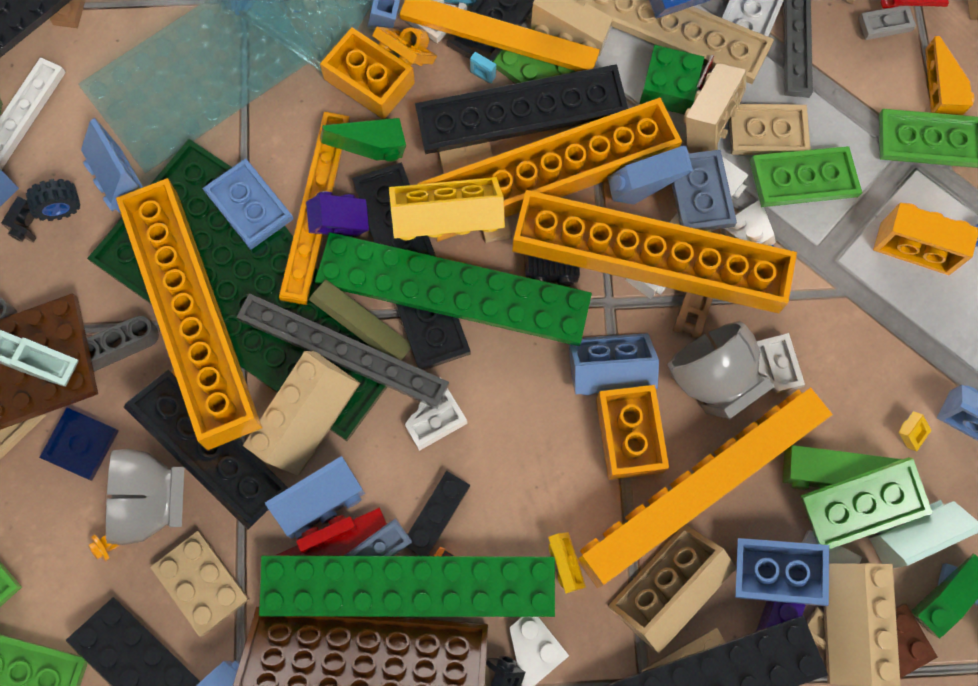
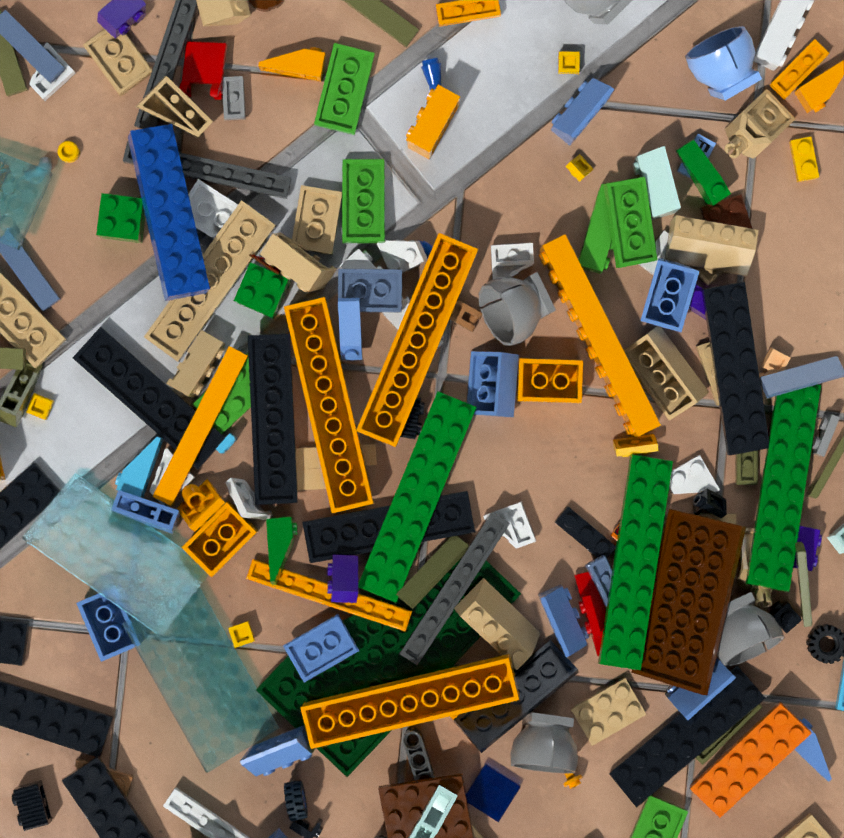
camera: 80 degrees left, 15 degrees up
yellow slope [389,177,505,240] -> none
none -> white wing [225,478,273,520]
none -> yellow plate [228,621,255,648]

